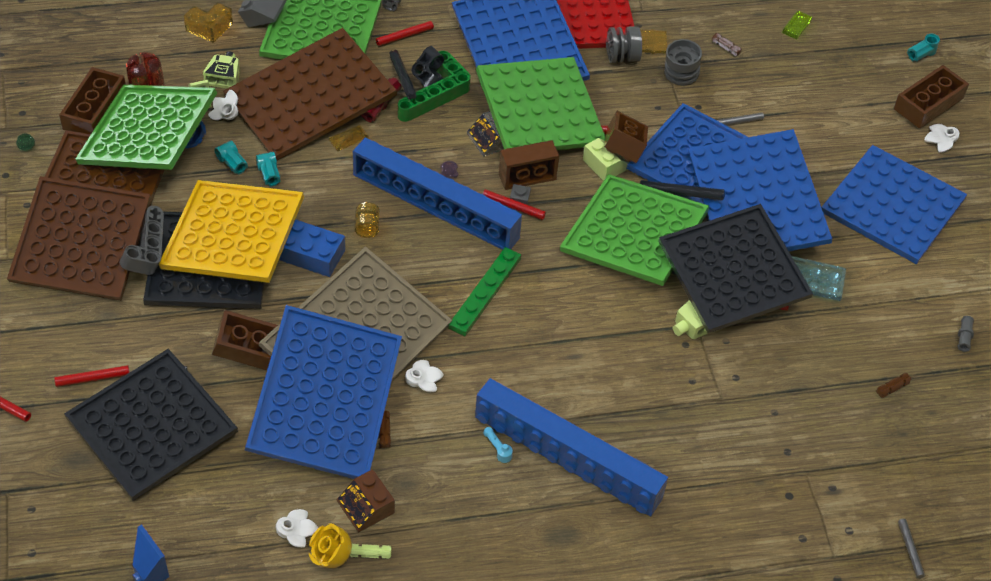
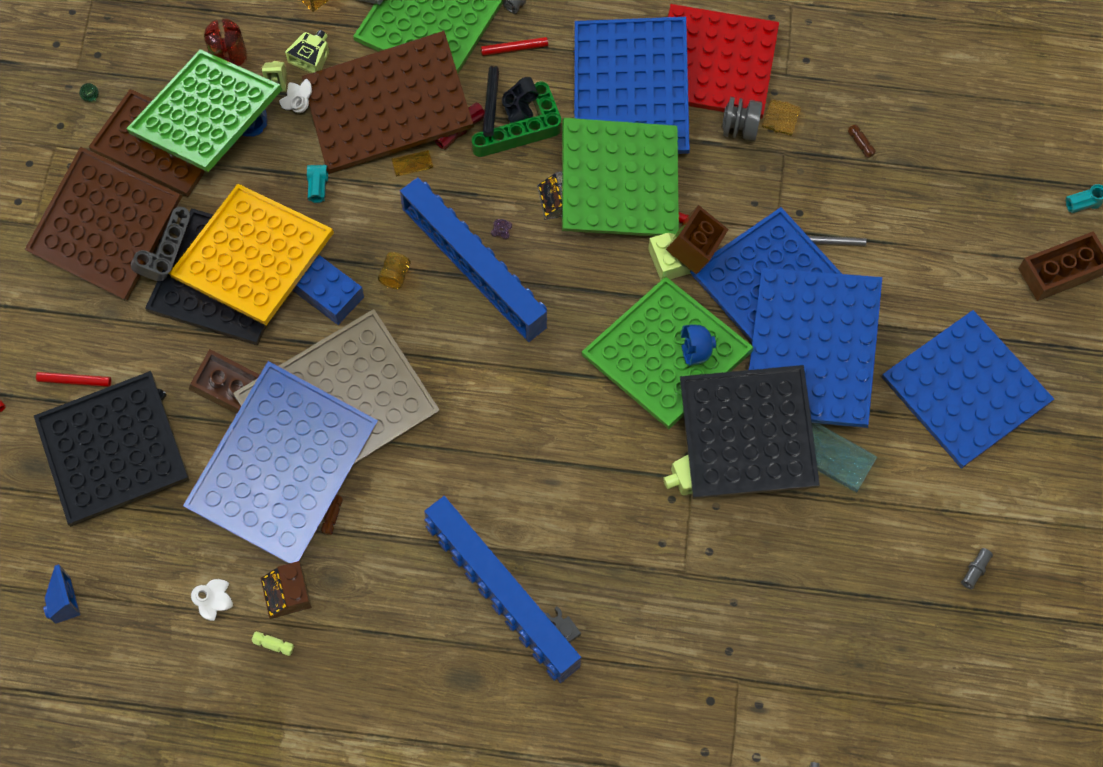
camera: 20 degrees right, 15 degrees up
reddish brown brick [59,67,126,134] -> none
teal piece [214,140,248,174] -> none
yellow cylinder [309,523,352,569] -> none
white plate [405,360,444,392] -> none
green plate [448,247,521,336] -> none
red piece [483,189,546,220] -> none
medium azure piece [483,427,513,463] -> none
reddish brown brick [499,140,559,190] -> none
dark grey plate [510,184,531,205] -> none
black axle [639,180,725,200] -> none
dark grey wheel [664,39,702,85] -> none
clear neon green tile [782,11,812,40] -> none
reddish brown axle [876,373,912,398] -> none
white plate [925,124,959,153] -> none
none -> blue cylinder [681,325,716,366]

